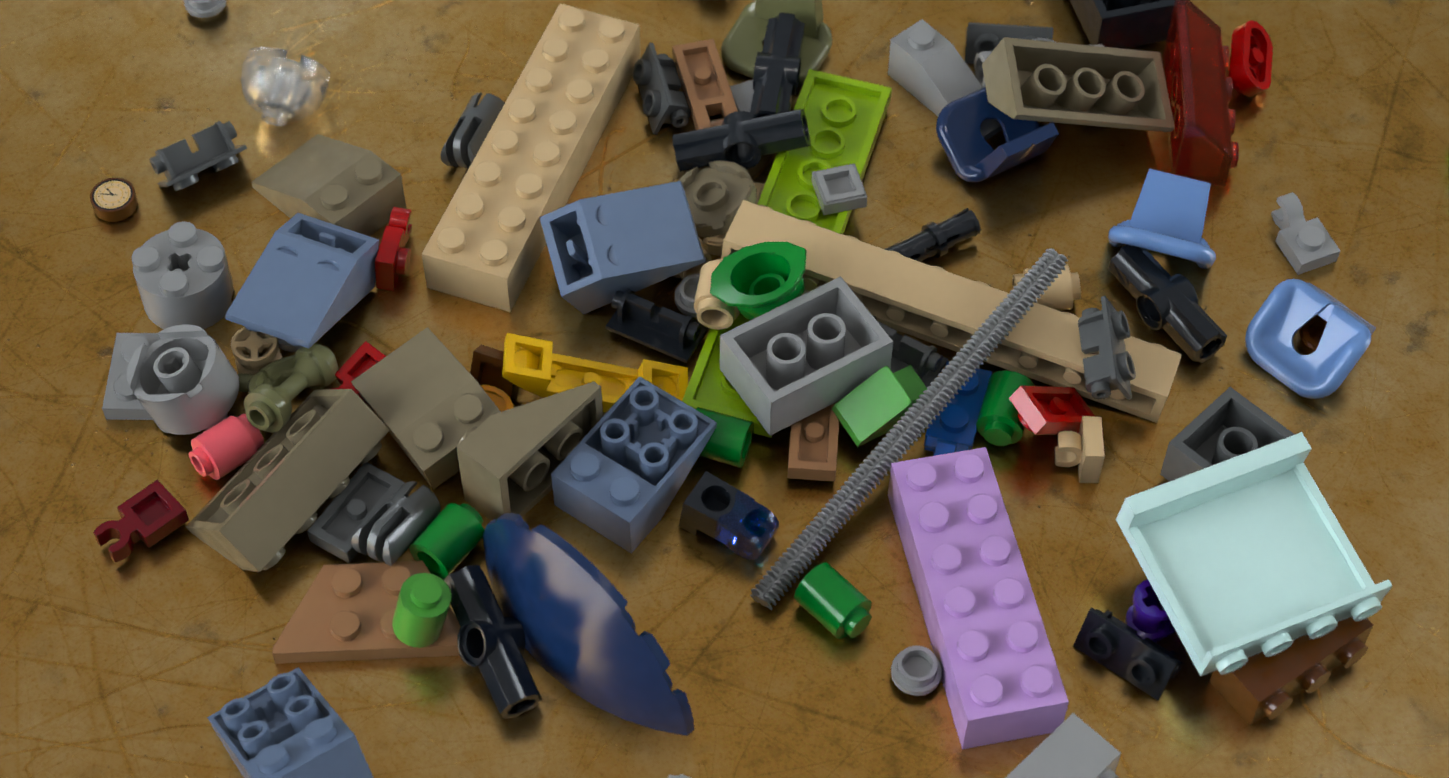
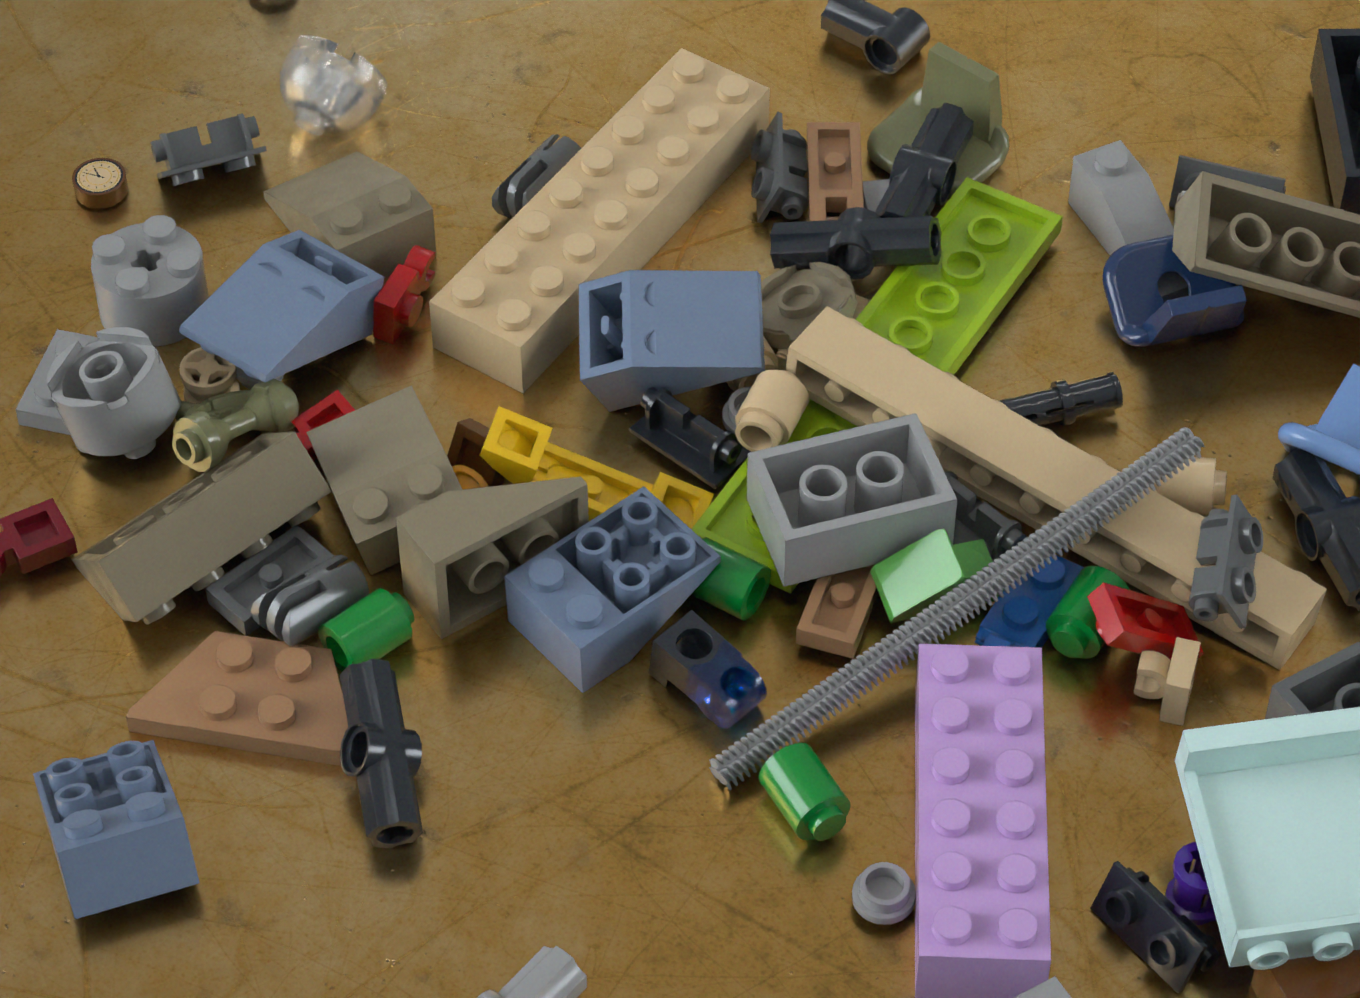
camera: 15 degrees right, 5 degrees down
coral brick [189,414,264,480] -> none
bright green brick [392,573,451,648] -> none
dark blue brick [483,513,694,736] -> none
green piece [710,242,807,321] -> none
light grey tile [811,163,867,215] -> none

